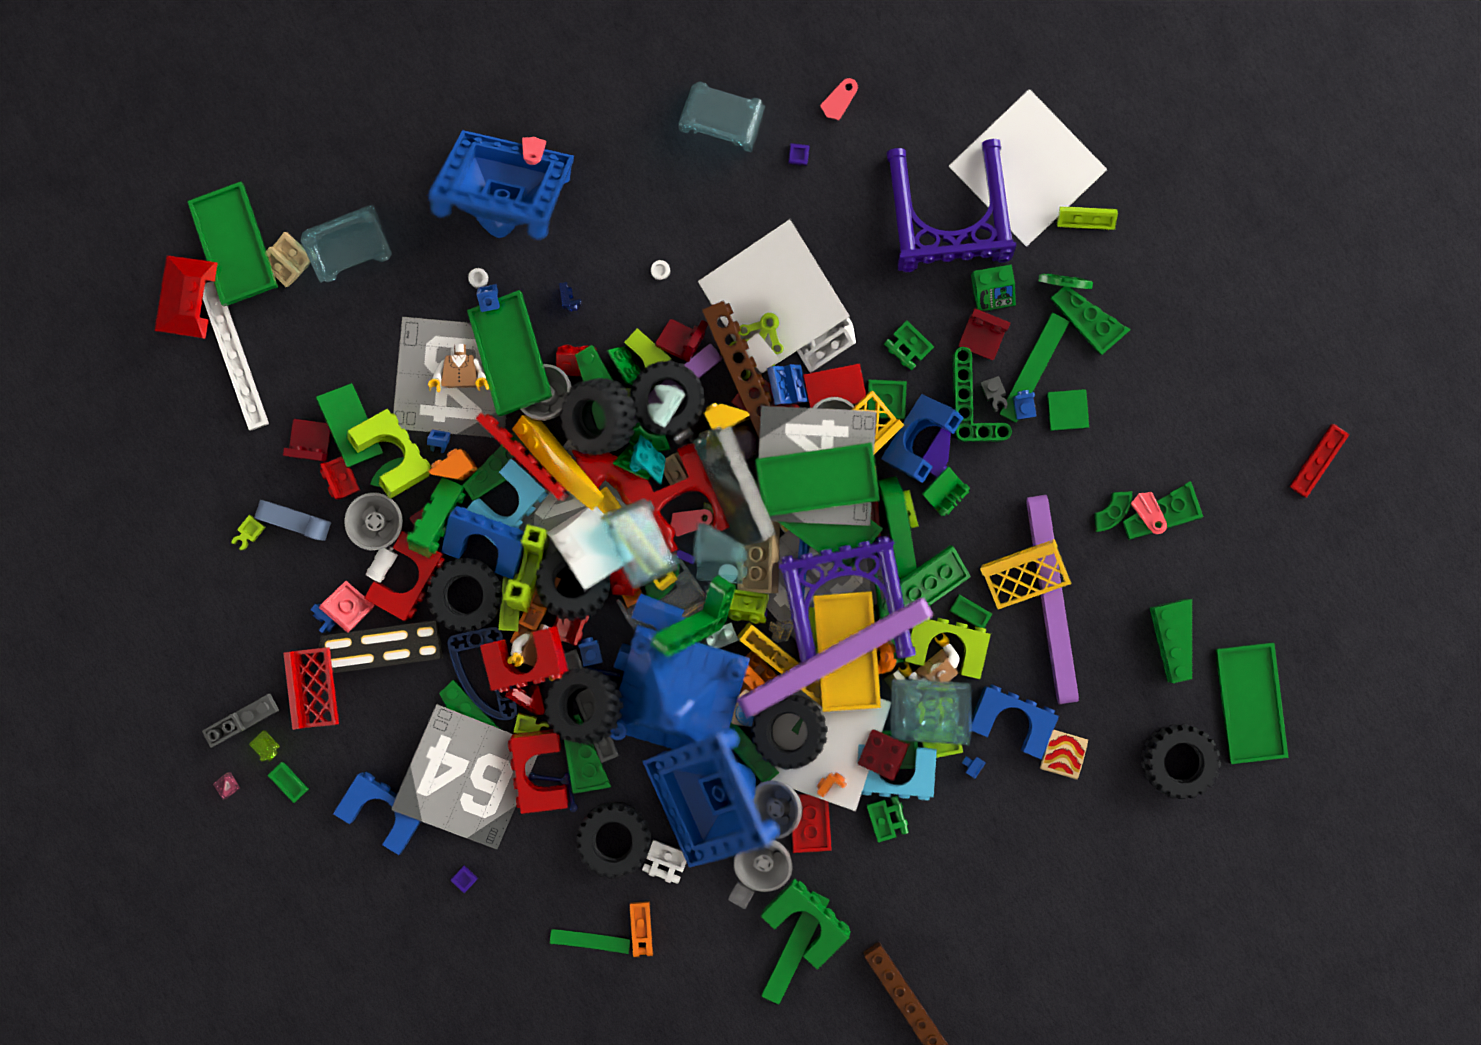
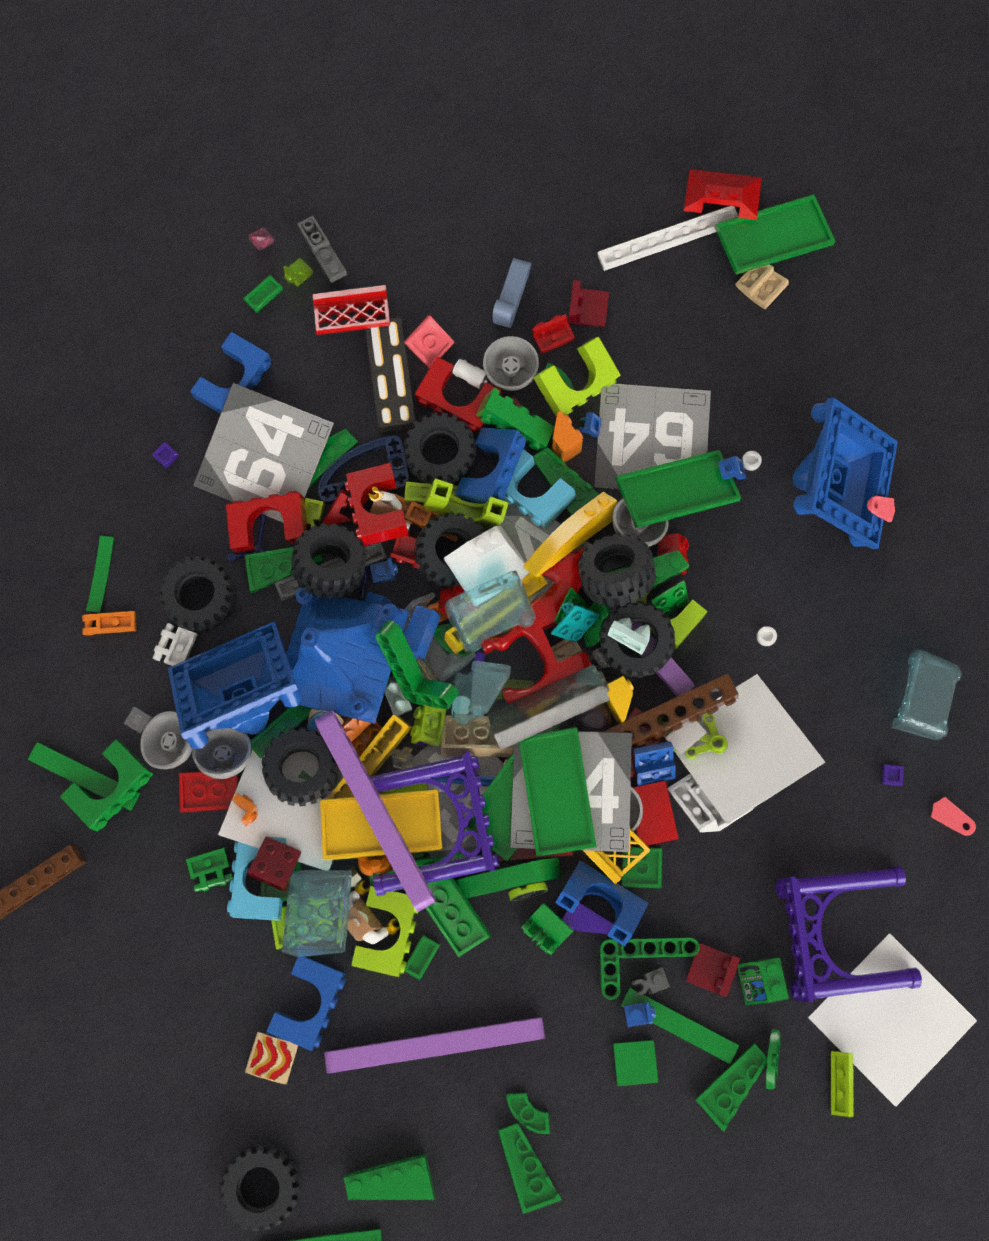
camera: 90 degrees right, 10 degrees down
lime plate [231,515,266,550] -> none
clear light blue windscreen [301,205,392,283] -> none
blue bracket [311,603,337,633] -> none
green tile [316,383,383,468] -> none
torso [428,344,489,392] -> none
red plate [475,413,569,501] -> none
clear blue bracket [559,282,583,311] -> none
dark red bracket [655,319,708,363] -> none
coral piece [670,509,713,537] -> none
green plate [884,320,934,370] -> none
blue tile [962,756,986,778] -> none
yellow fence [980,539,1071,609] -> none
coral piece [1131,492,1167,534] -> none

